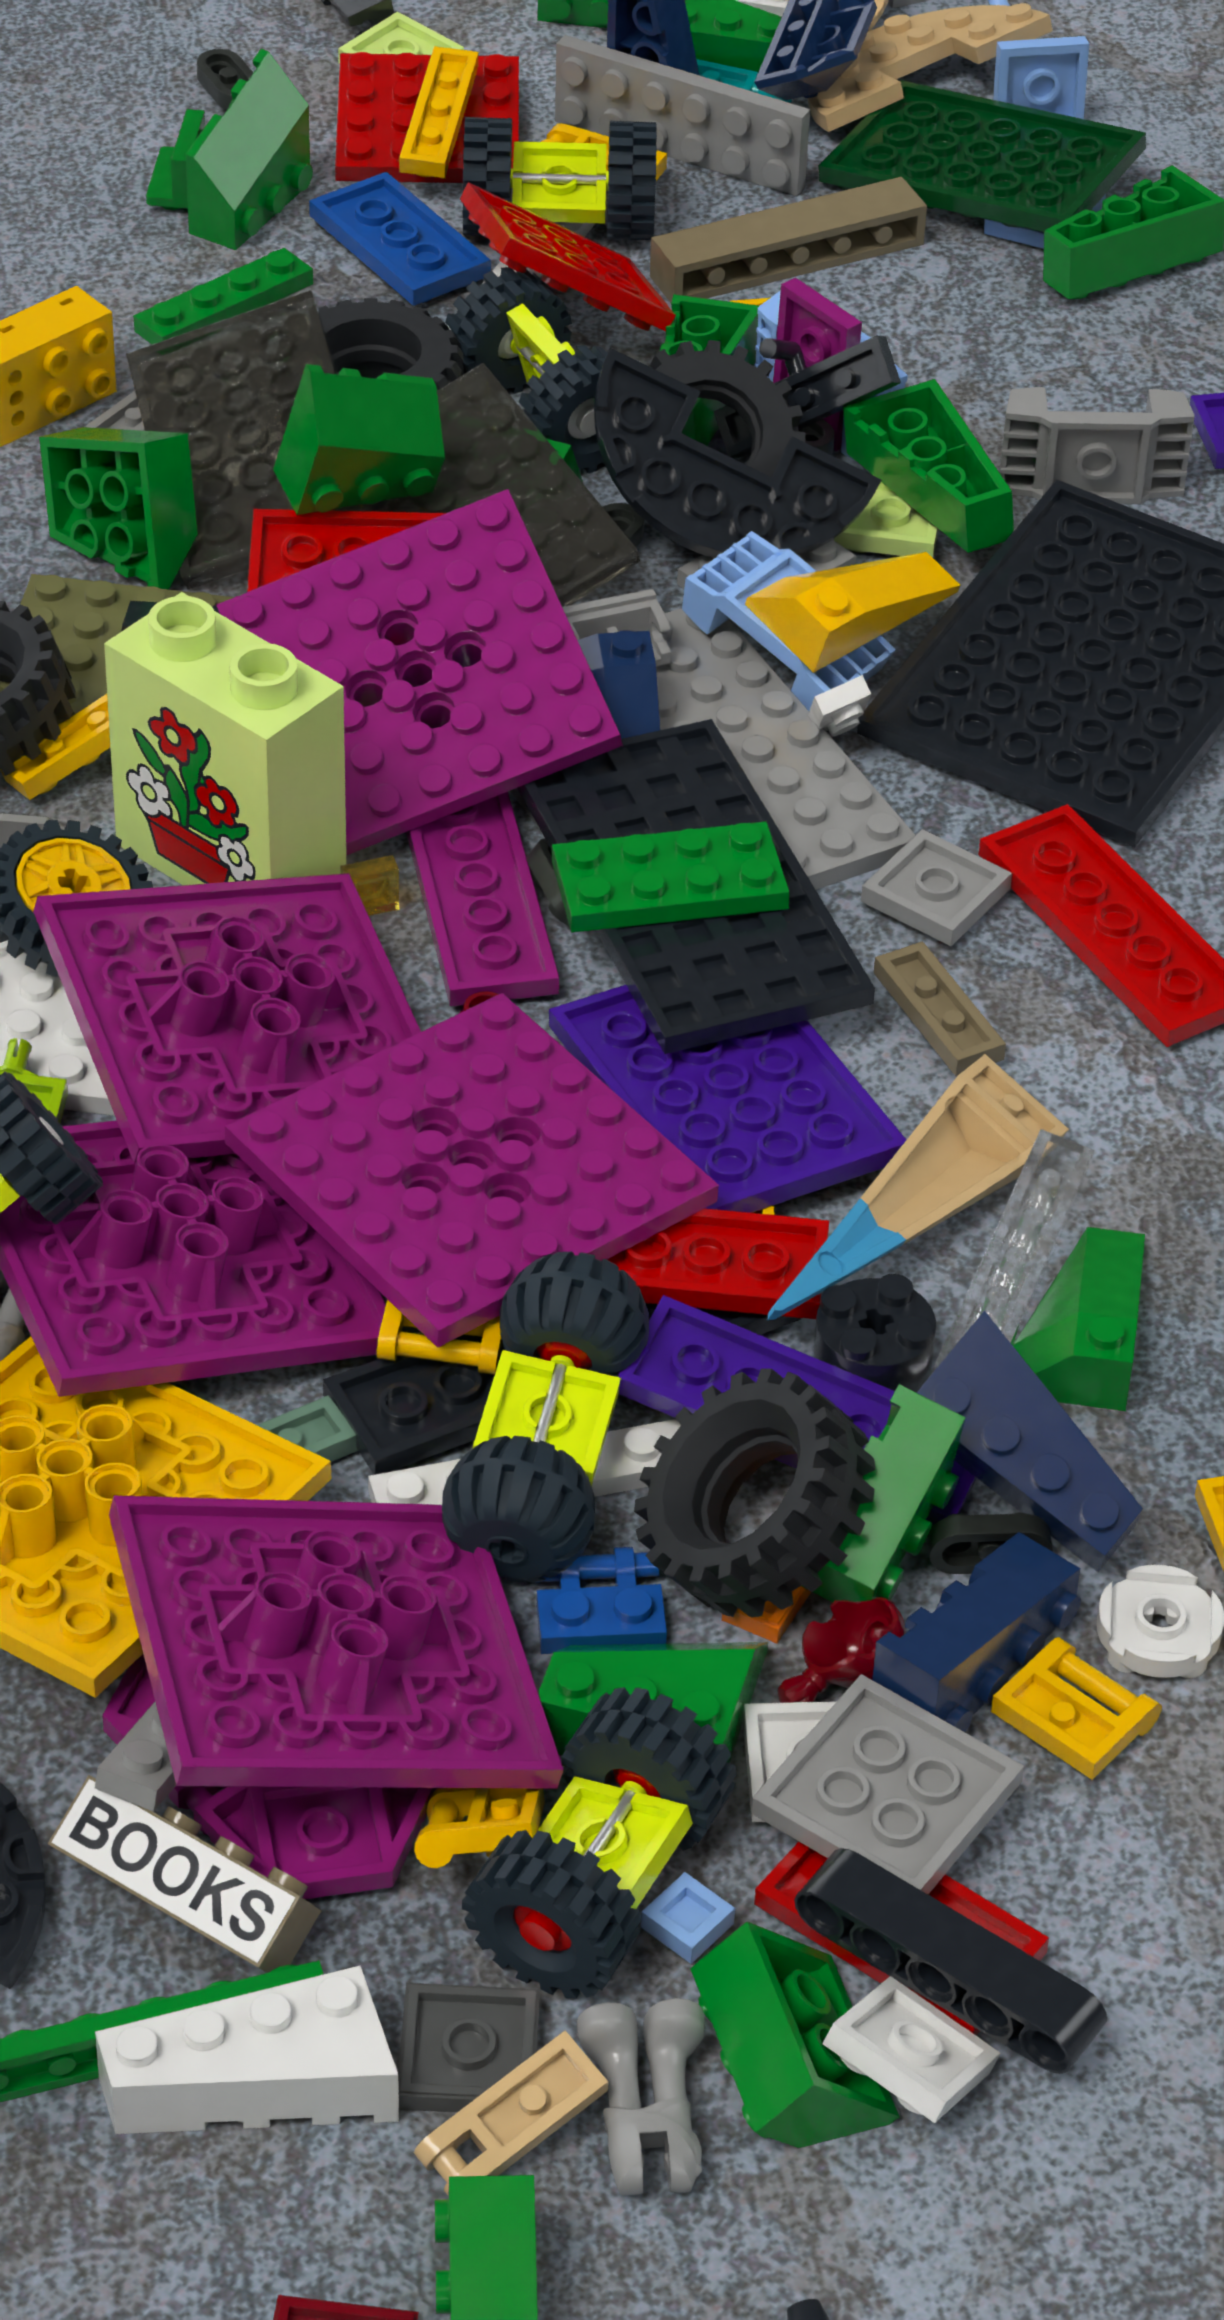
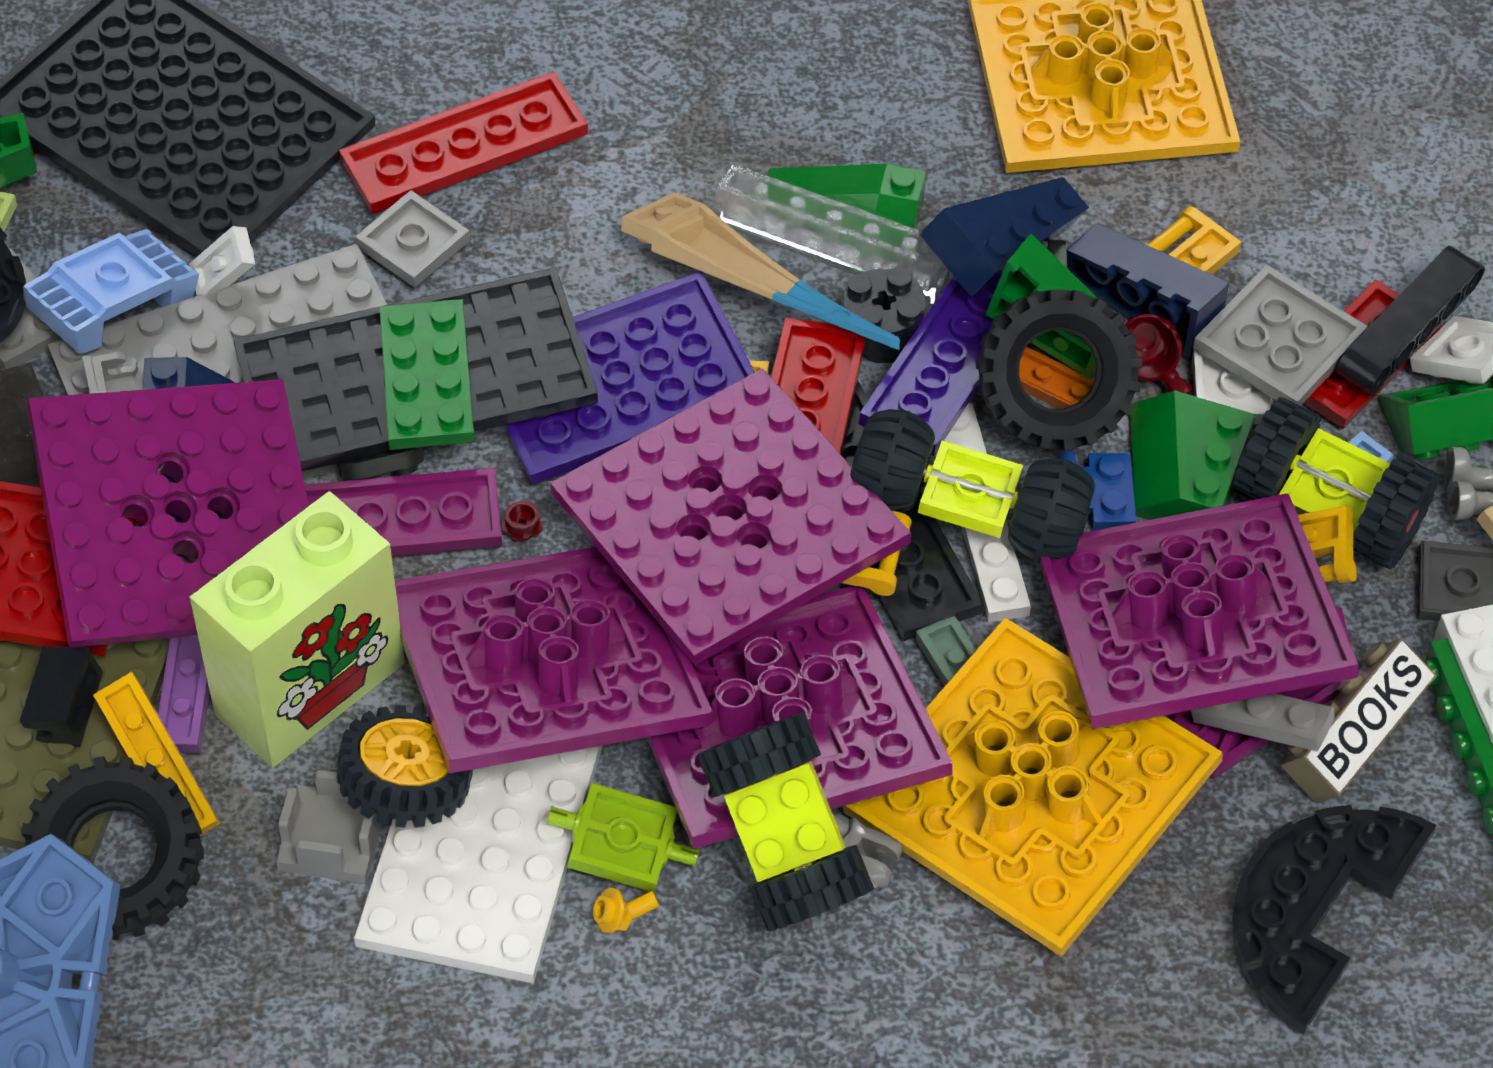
camera: 85 degrees left, 10 degrees up
yellow wedge [745,552,961,673] -> none
dark tan plate [874,941,1006,1076] -> none
white plate [1096,1565,1224,1678] -> none

